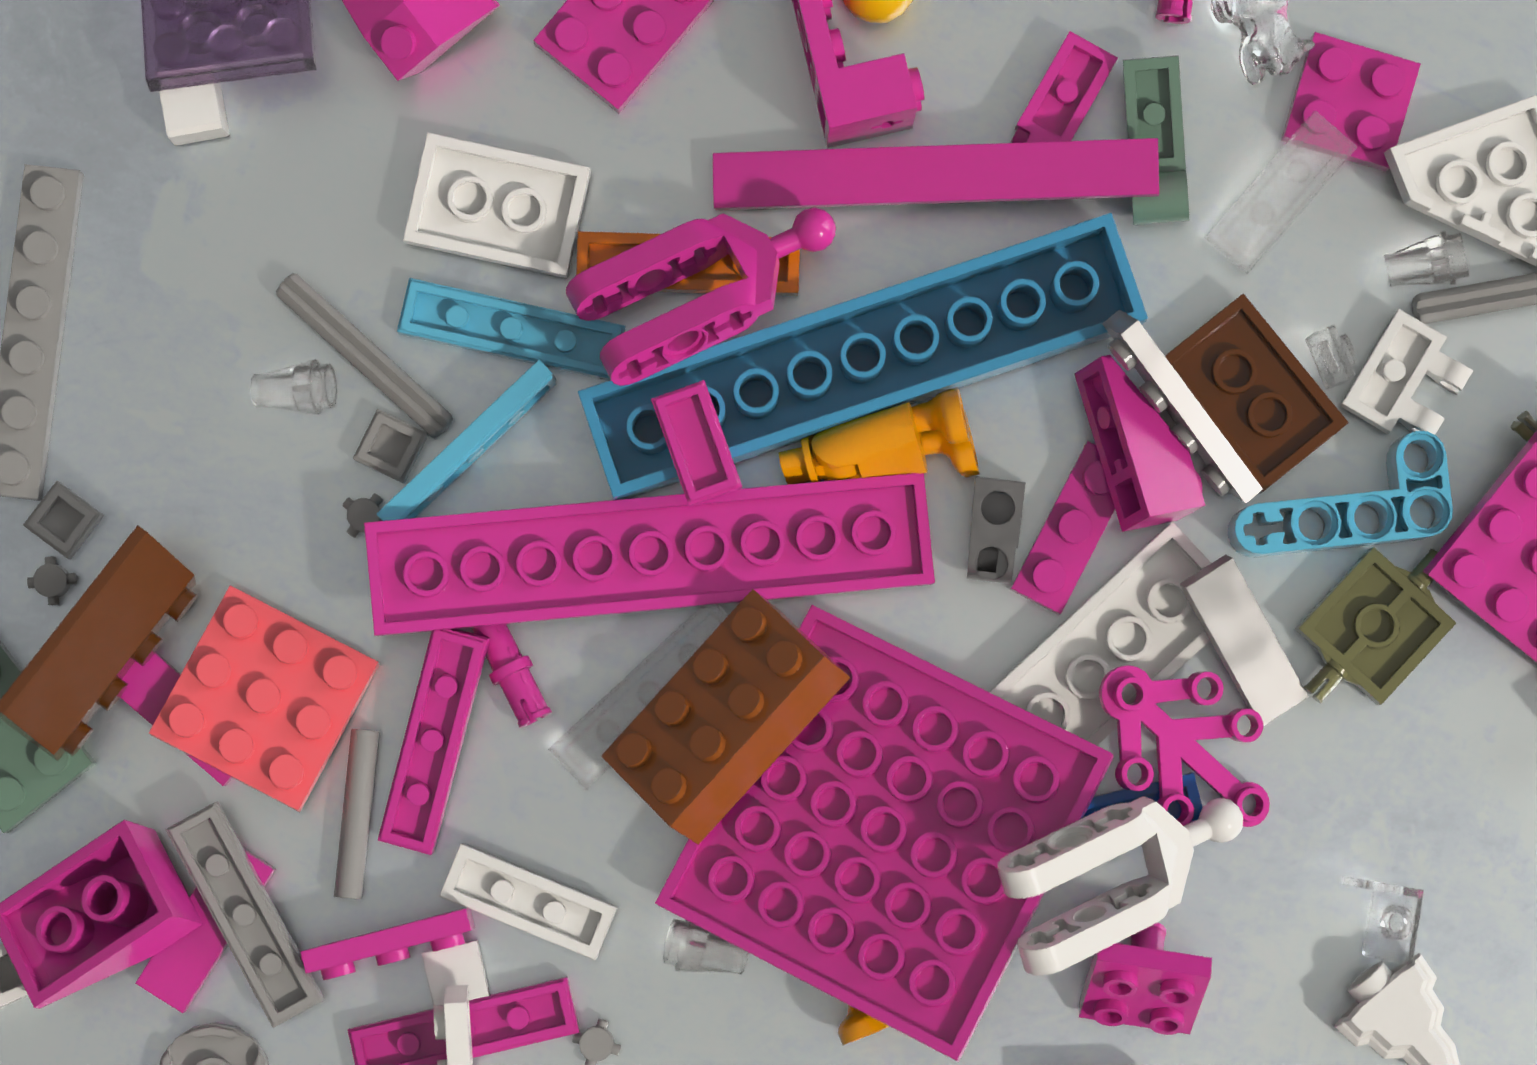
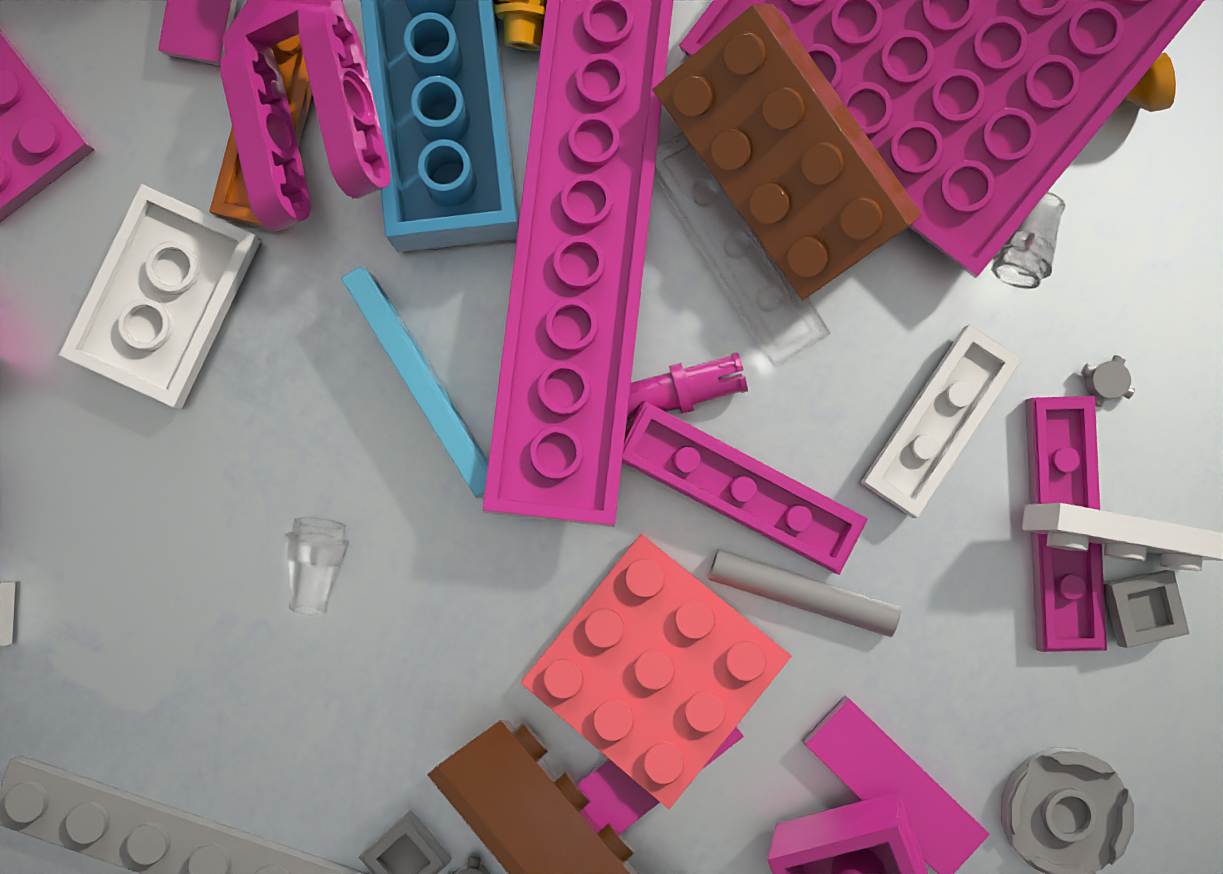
camera: 75 degrees left, 0 degrees up
light grey tile [165,802,325,1028] -> none
light grey axle [276,273,453,438] -> none
dark pink plate [301,908,476,980] -> none
light grey piece [342,493,383,538] -> none
light grey tile [353,409,429,484] -> none
medium azure tile [397,278,626,381] -> none
white tile [422,940,490,1007] -> none
dark pink tile [651,380,742,507] -> none

